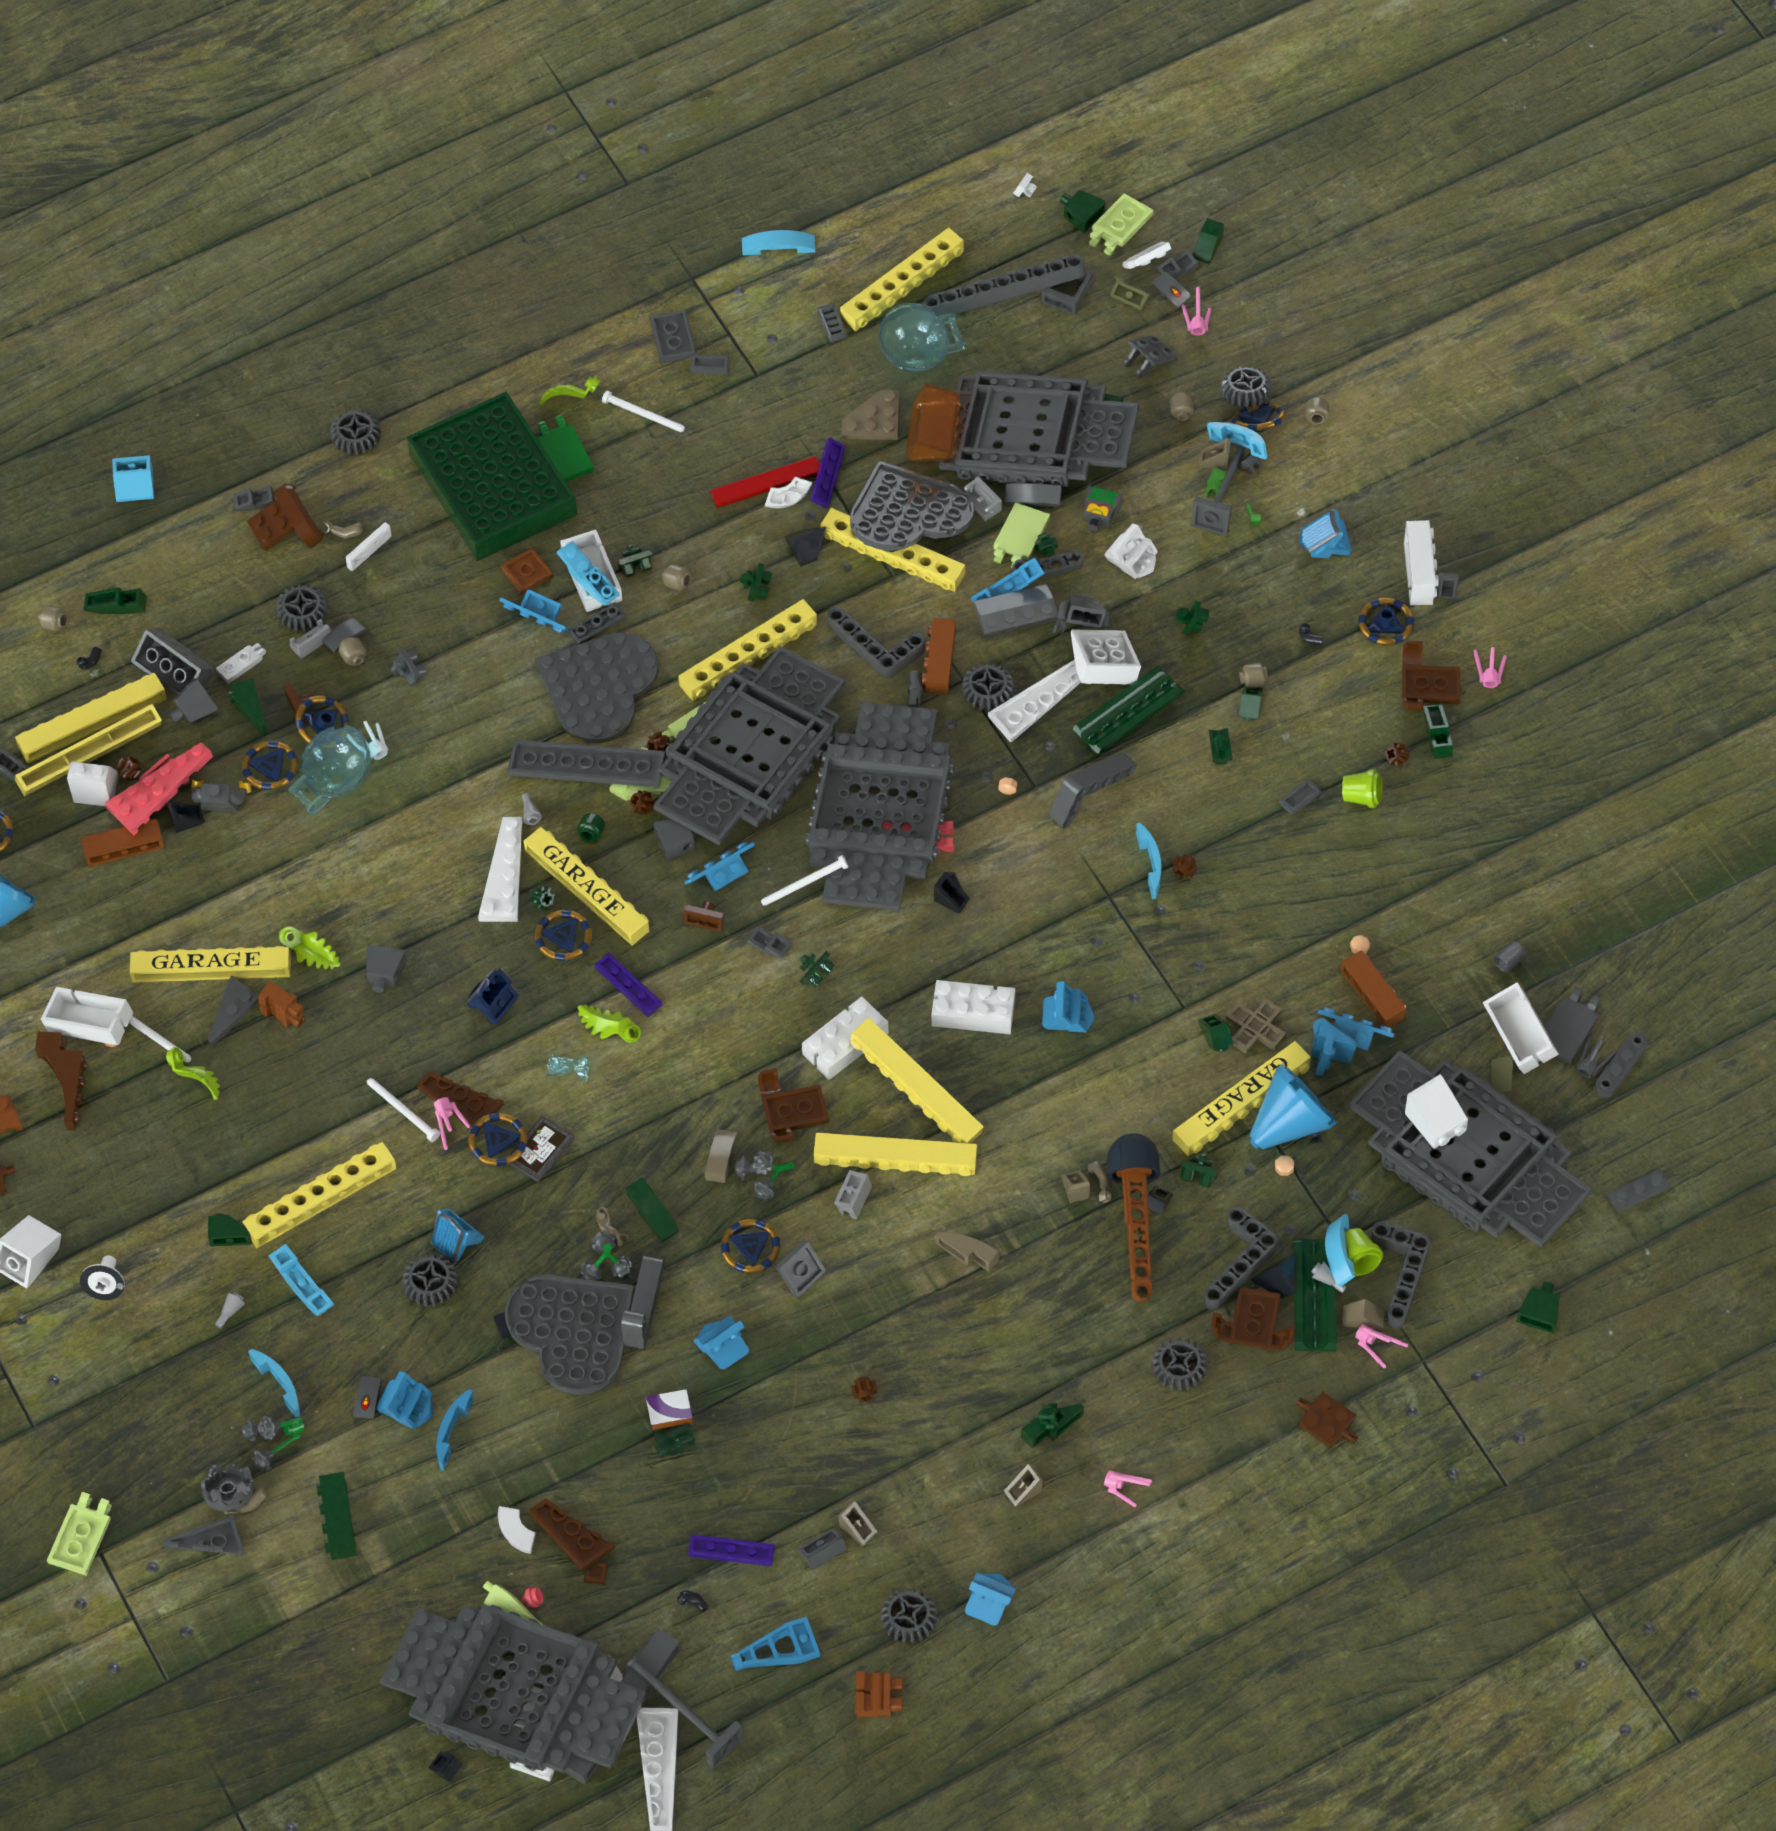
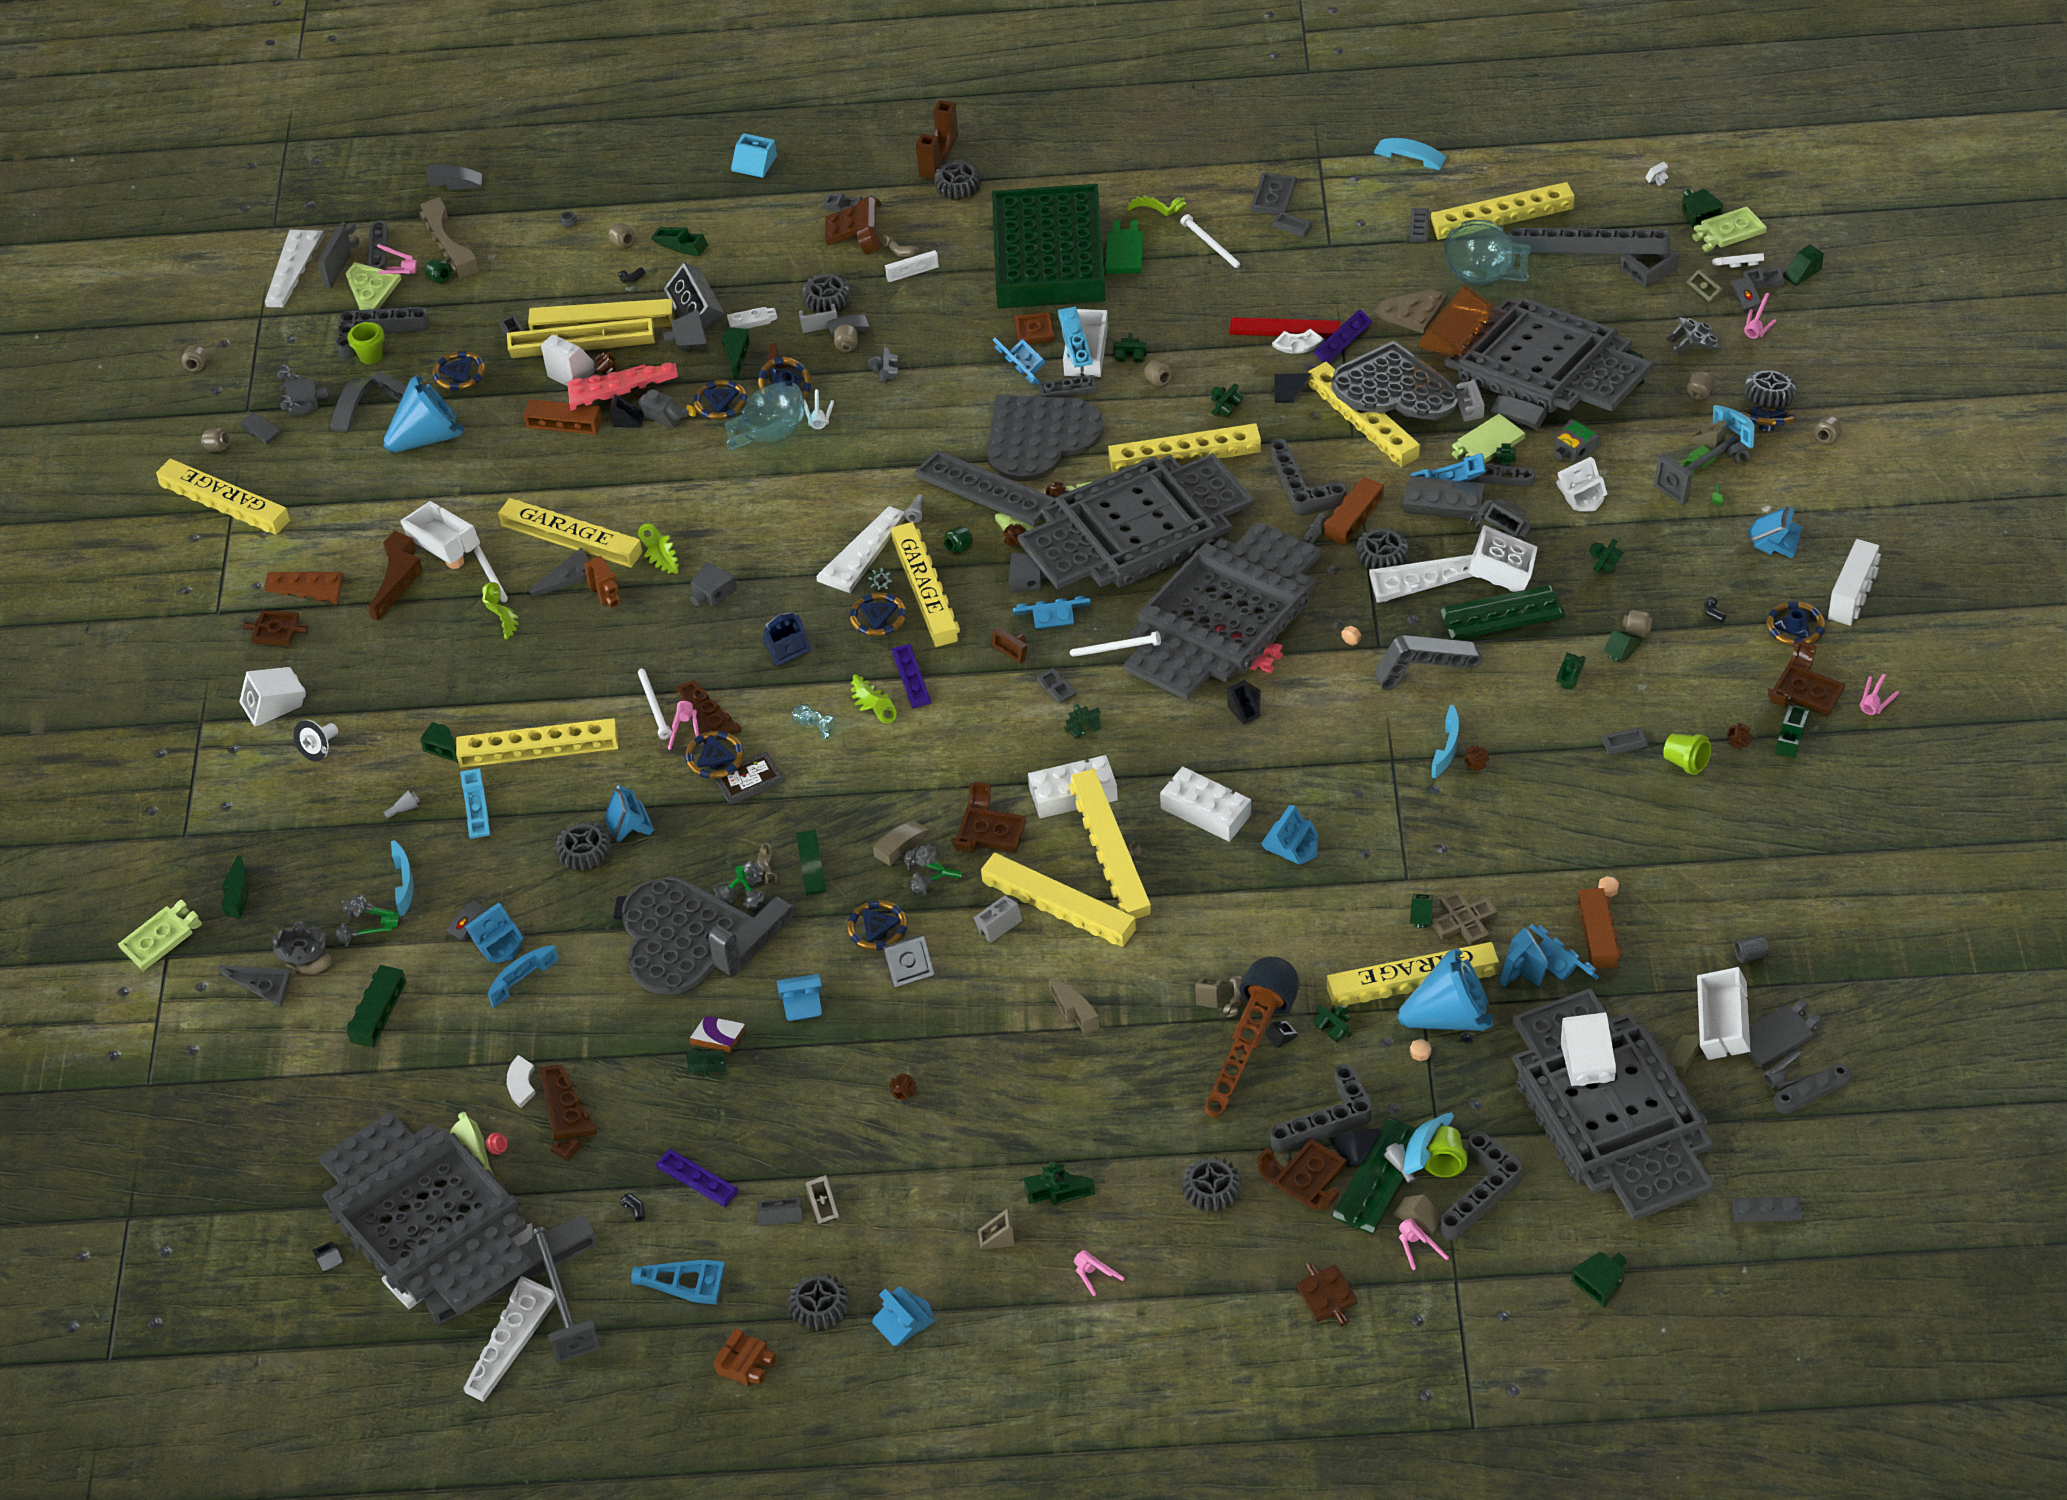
camera: 30 degrees right, 10 degrees down
dark grey slope [1437,574,1459,599] -> none
none -> dark green slope [221,855,249,919]
none -> reddish brown arch [916,100,959,179]

